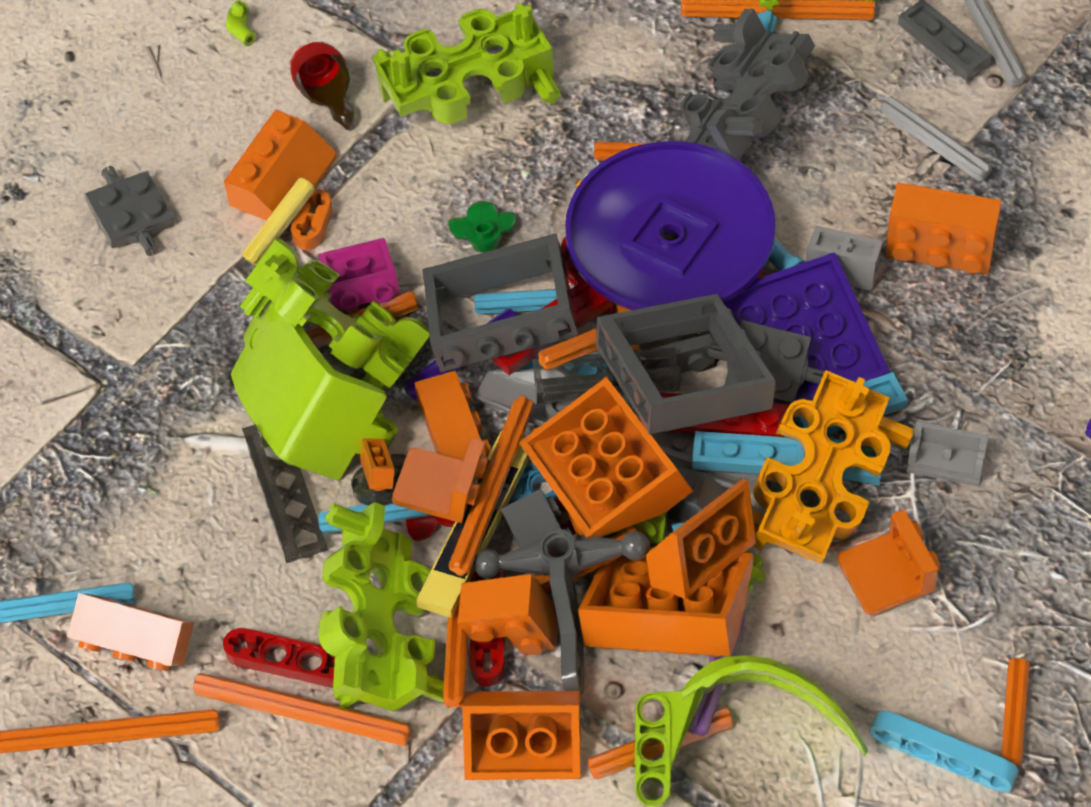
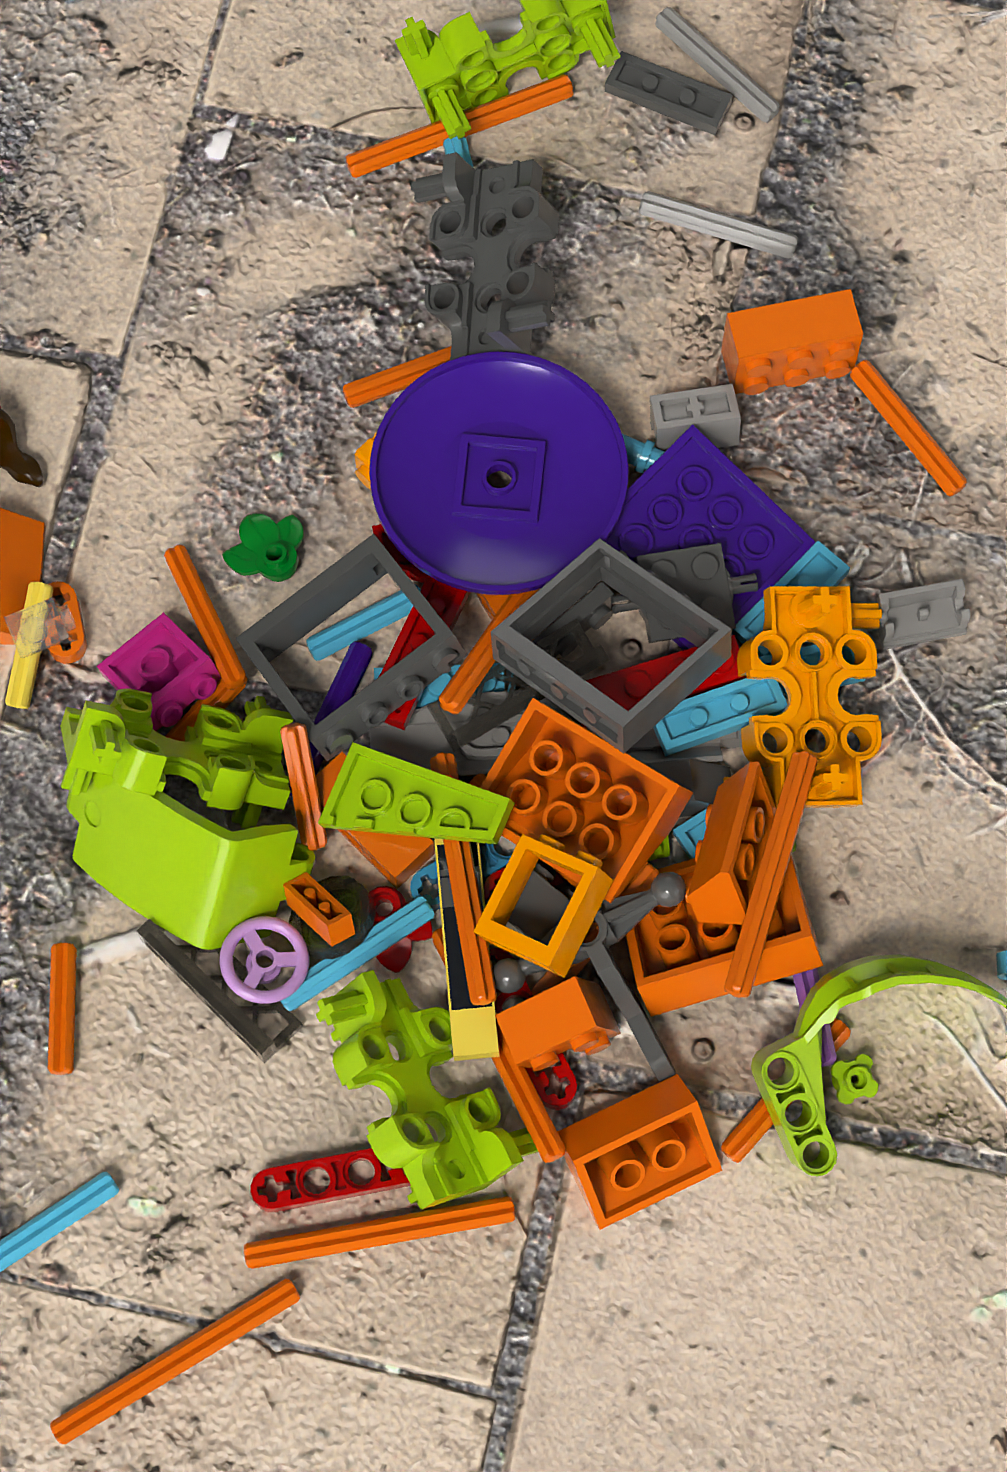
camera: 30 degrees left, 15 degrees up
brick [67,593,194,671] -> none
lime gear [372,3,561,124] -> none
orange bracket [392,438,489,523] -> none
orange bracket [837,509,940,615] -> none
none -> clear bracket [4,597,77,659]
none -> orange axle [48,943,77,1075]
none -> orange axle [164,545,247,690]
none -> lavender piece [219,916,310,1004]
none -> orange axle [280,722,327,851]
none -> lime wing [318,742,515,844]
none -> light orange window [473,834,613,978]
none -> orange axle [724,751,818,998]
none -> lime plate [830,1054,878,1105]
none -> orange axle [850,360,967,496]

